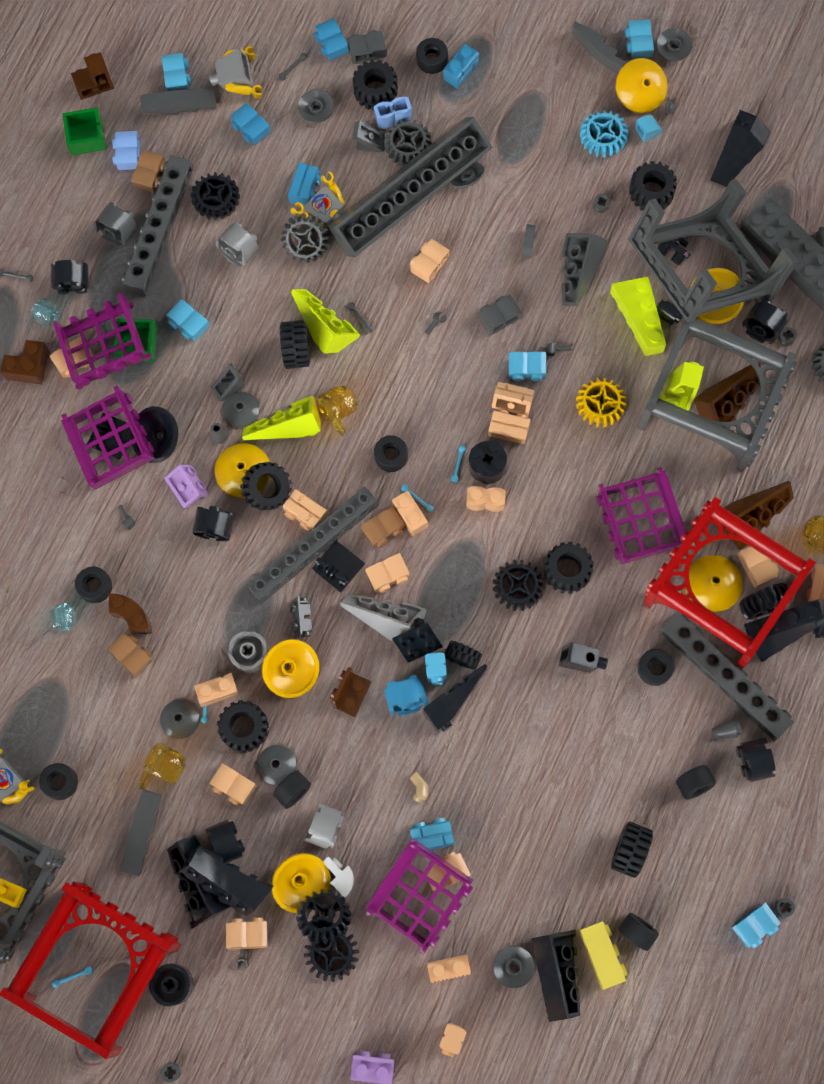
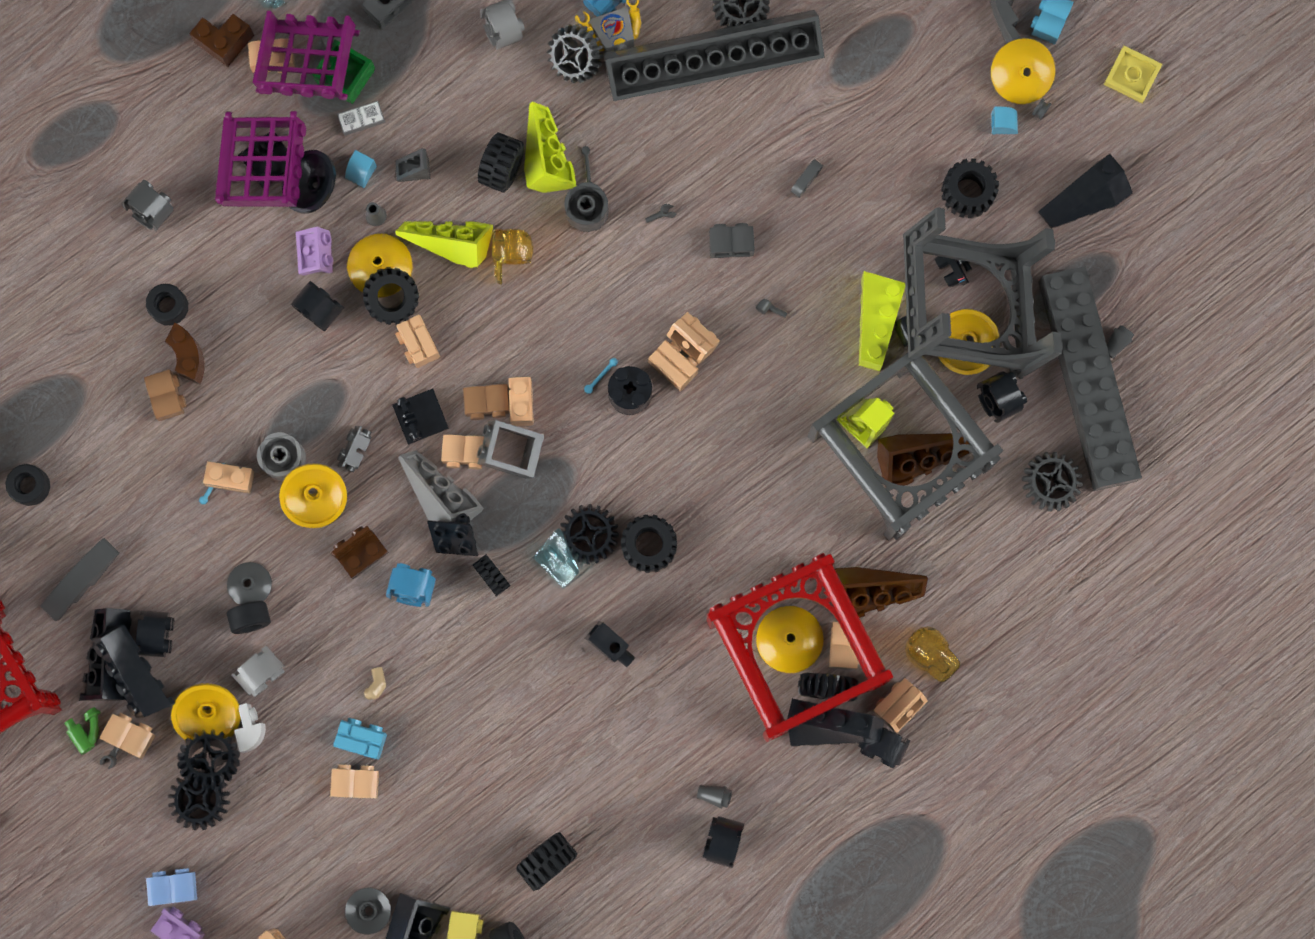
camera: 25 degrees right, 5 degrees up
clear light blue head [51,603,77,632] -> none
dark grey hand [118,505,135,530] -> none
clear yellow piece [139,742,185,790] -> none
black brick [149,963,194,1006] -> none
dark grey dish [160,700,200,739] -> none
medium azure brick [166,299,210,342] -> none
light nougat brick [209,763,257,806] -> none
black tyre [217,700,269,752] -> none
dark grey dish [222,392,260,427] -> none
dark grey brick [247,486,378,604] -> none
magenta window [366,838,473,955] -> none
black tyre [374,435,408,472] -> none
medium azure hinge [401,485,434,512] -> none
light nougat brick [410,239,450,283] -> none
black wedge [423,664,488,733] -> none
medium azure brick [425,653,447,687] -> none
light nougat brick [427,954,471,983] -> none
dark grey dish [451,162,485,188] -> none
light nougat brick [466,486,506,512] -> none
medium azure brick [509,352,546,382] -> none
dark grey wedge [562,233,607,307] -> none
yellow gear [576,377,627,427] -> none
medium azure gear [579,110,629,158] -> none
dark grey bush [593,194,610,213] -> none
magenta window [596,467,686,565] -> none
black tyre [637,649,674,686] -> none
dark grey dish [657,28,692,61] -> none
dark grey brick [659,612,794,741] -> none
black tyre [676,765,716,799] -> none
dark grey bush [778,327,797,346] -> none
none -> bright green plant [64,707,101,755]
none -> dark grey brick [122,180,174,231]
none -> light blue brick [146,868,198,906]
none -> tile [337,101,385,136]
none -> medium azure brick [345,150,377,188]
none -> window [477,420,544,479]
none -> clear light blue wing [533,528,579,589]
none -> dark grey brick [564,182,609,232]
none -> light yellow tile [1103,46,1162,103]

